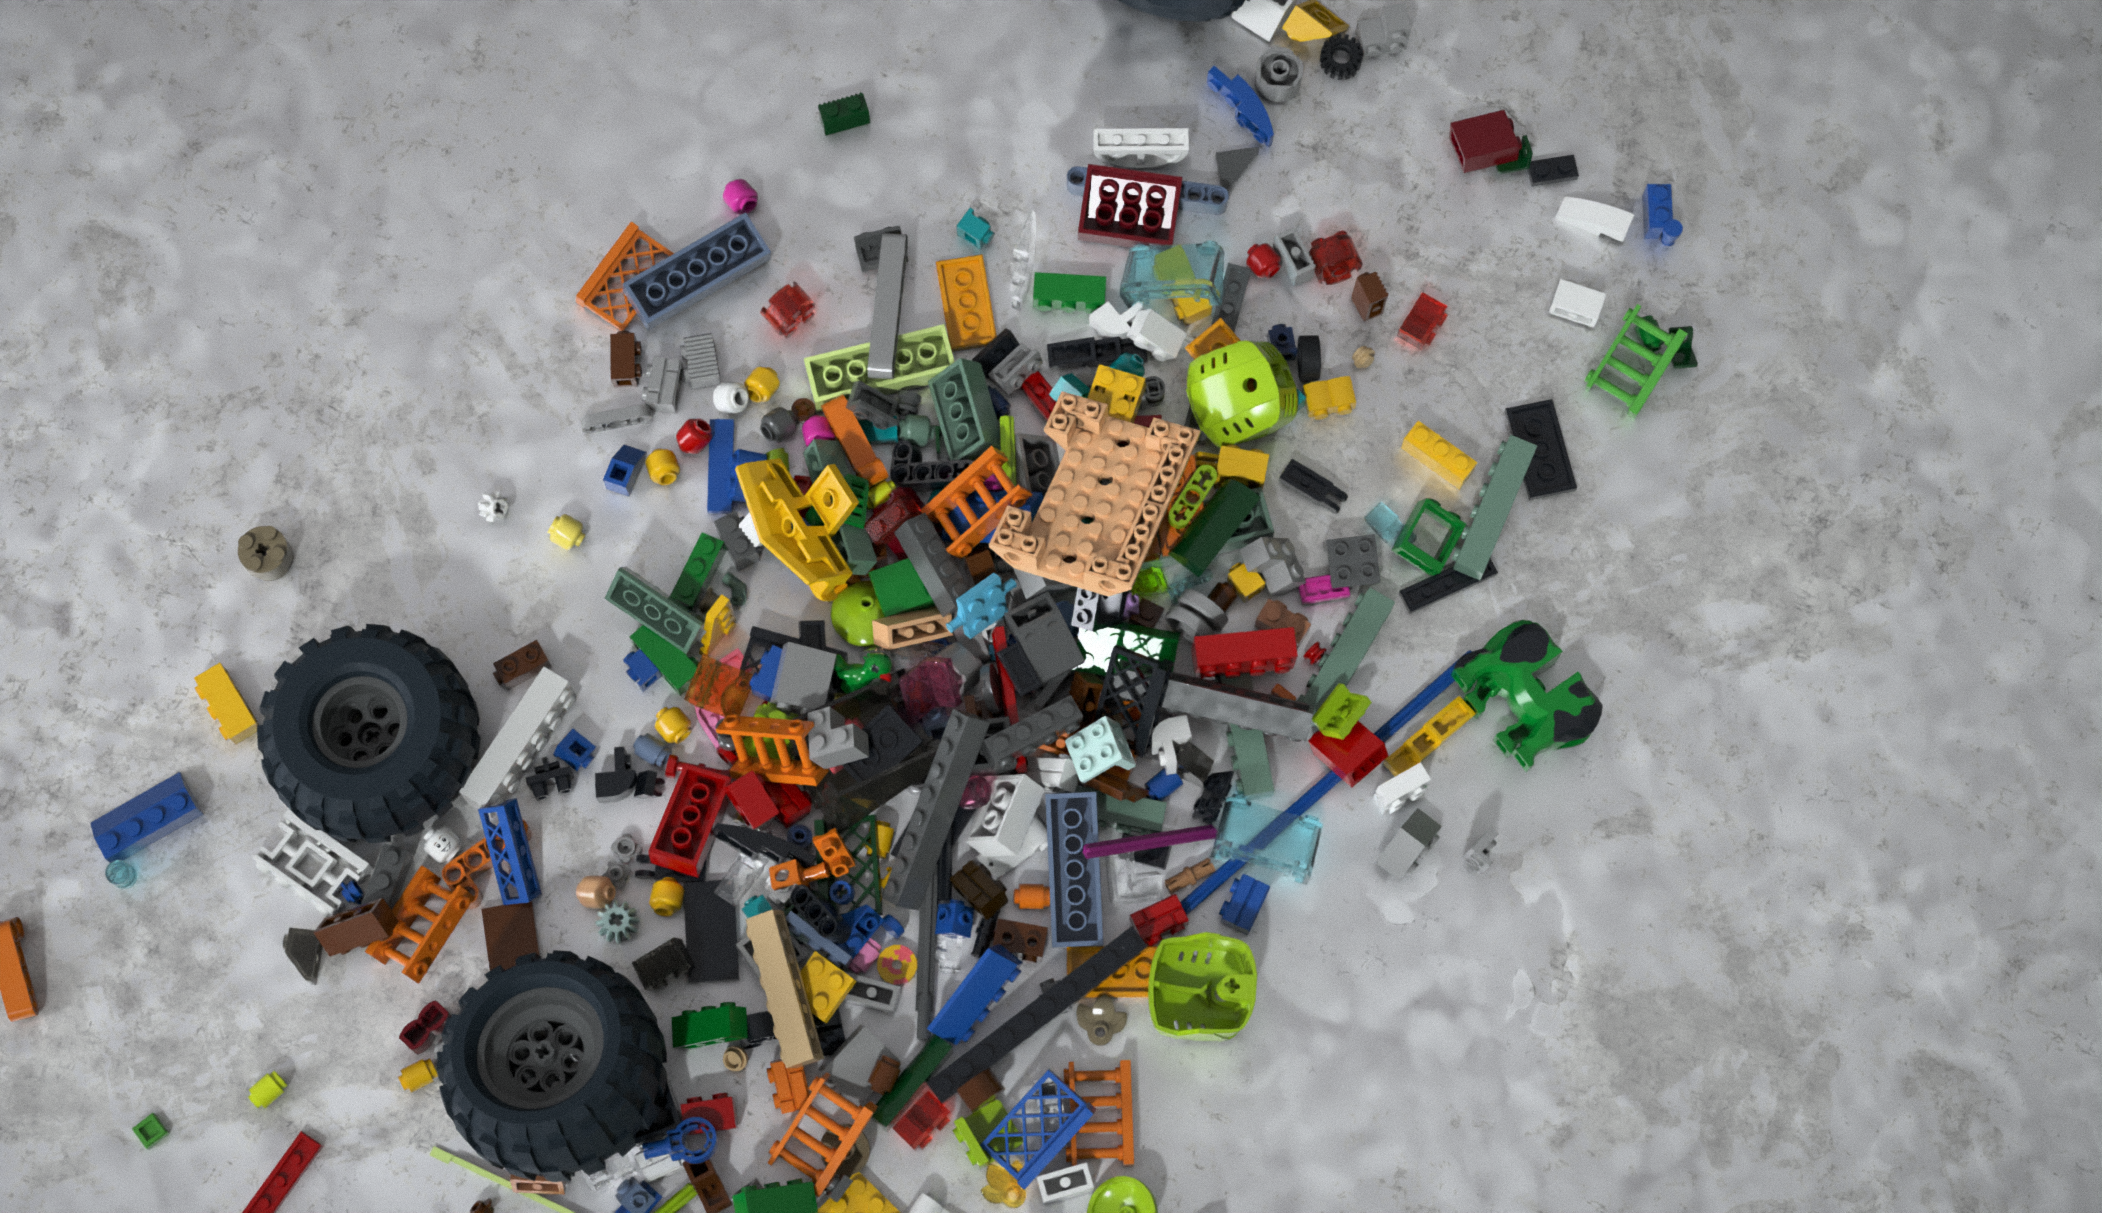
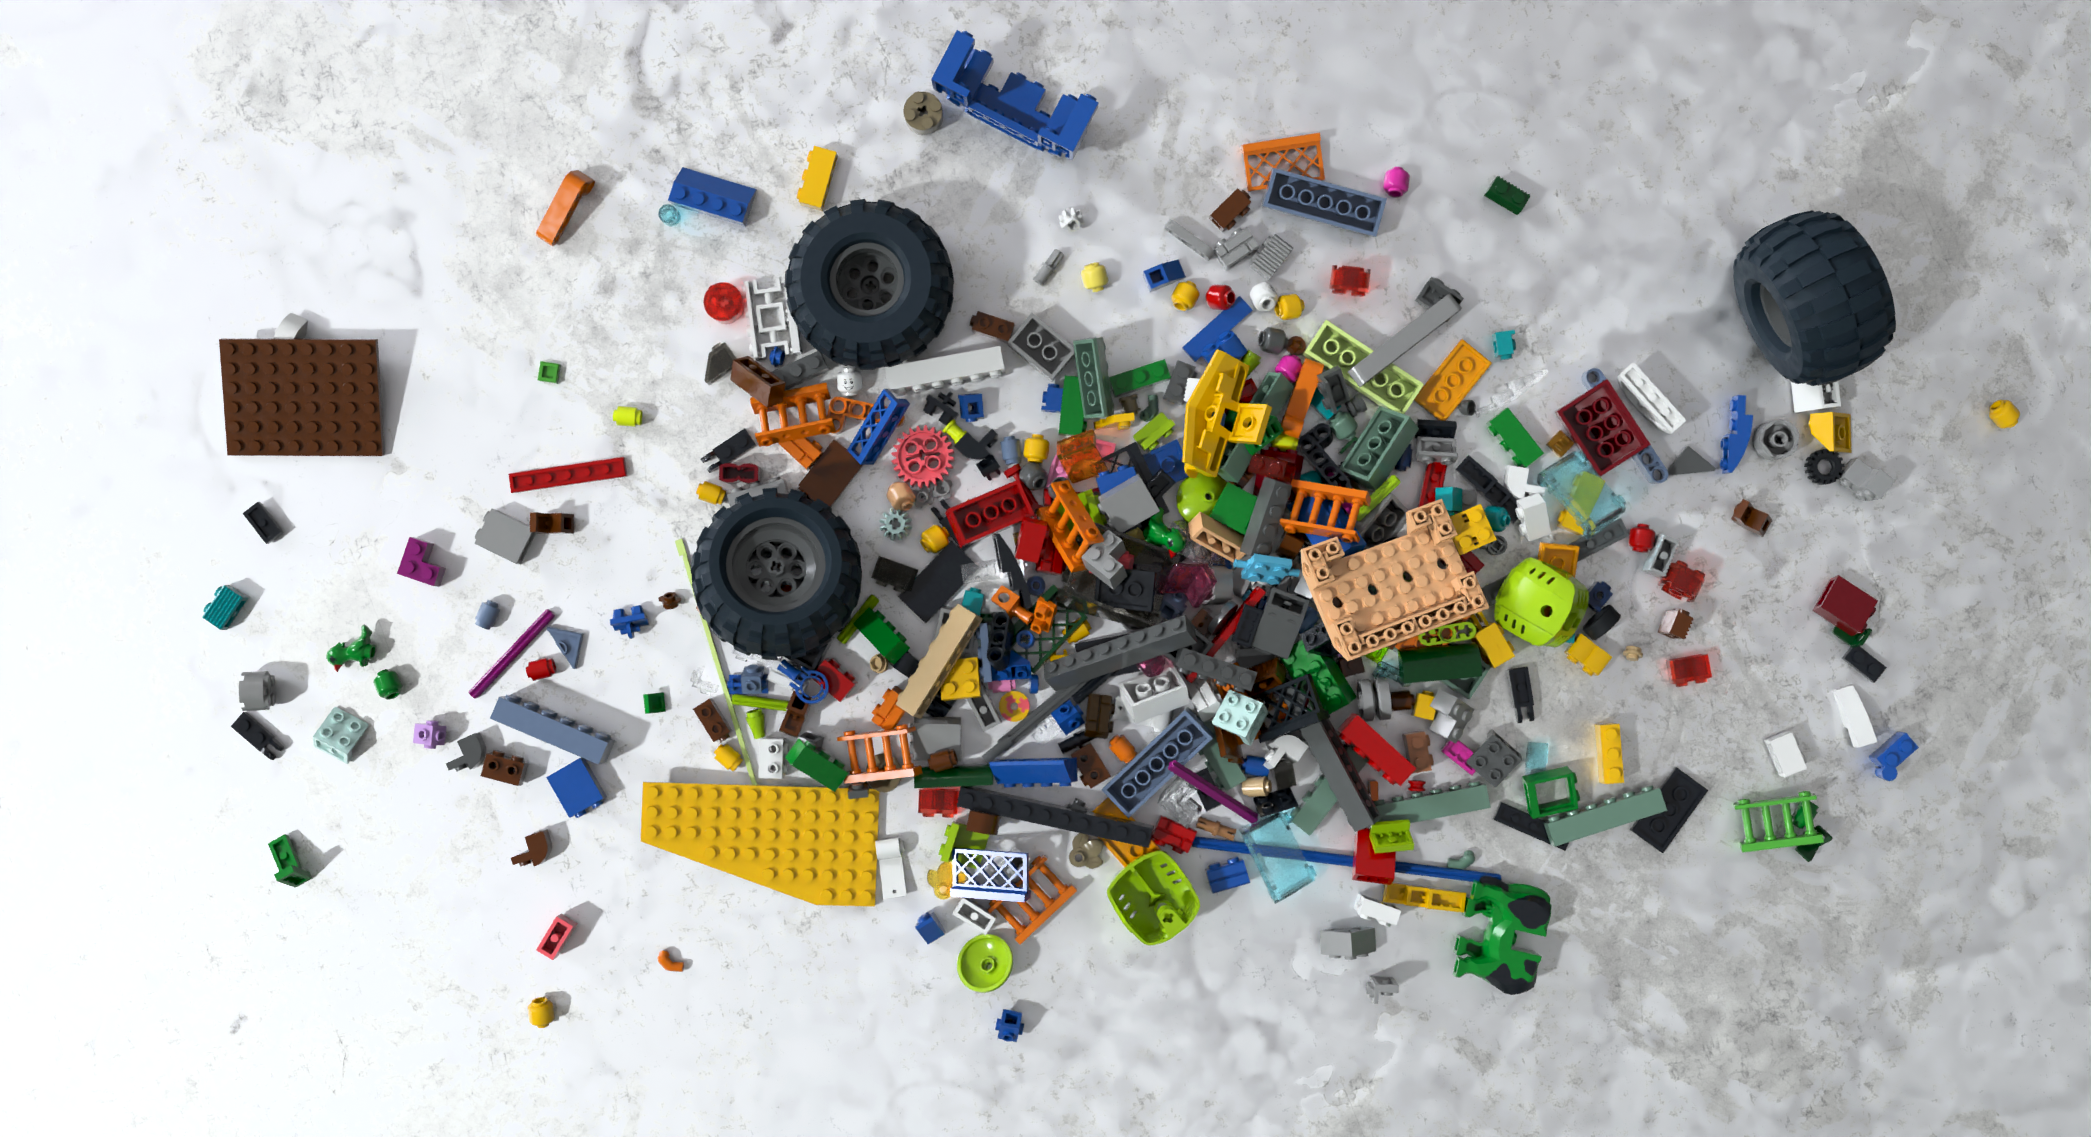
camera: 55 degrees right, 15 degrees up
none -> black hinge [700,428,756,473]
none -> clear red brick [703,282,746,324]
none -> orange brick [778,437,823,470]
none -> lime axle [837,595,879,644]
none -> coral gear [891,425,955,489]
none -> blue brick [931,30,1099,160]
none -> neon yellow bush [942,419,967,444]
none -> light grey brick [1007,313,1075,382]
none -> dark grey head [1019,462,1048,491]
none -> light grey axle [1033,249,1064,286]
none -> lime bracket [1133,412,1175,451]
none -> blue plate [1142,439,1189,482]
none -> tan brick [1242,776,1272,797]
none -> sand green arm [1447,850,1475,870]
none -> dark grey hinge [1459,400,1476,416]
none -> pearl gold tile [1546,430,1575,458]
none -> reddish brown brick [1731,499,1773,537]

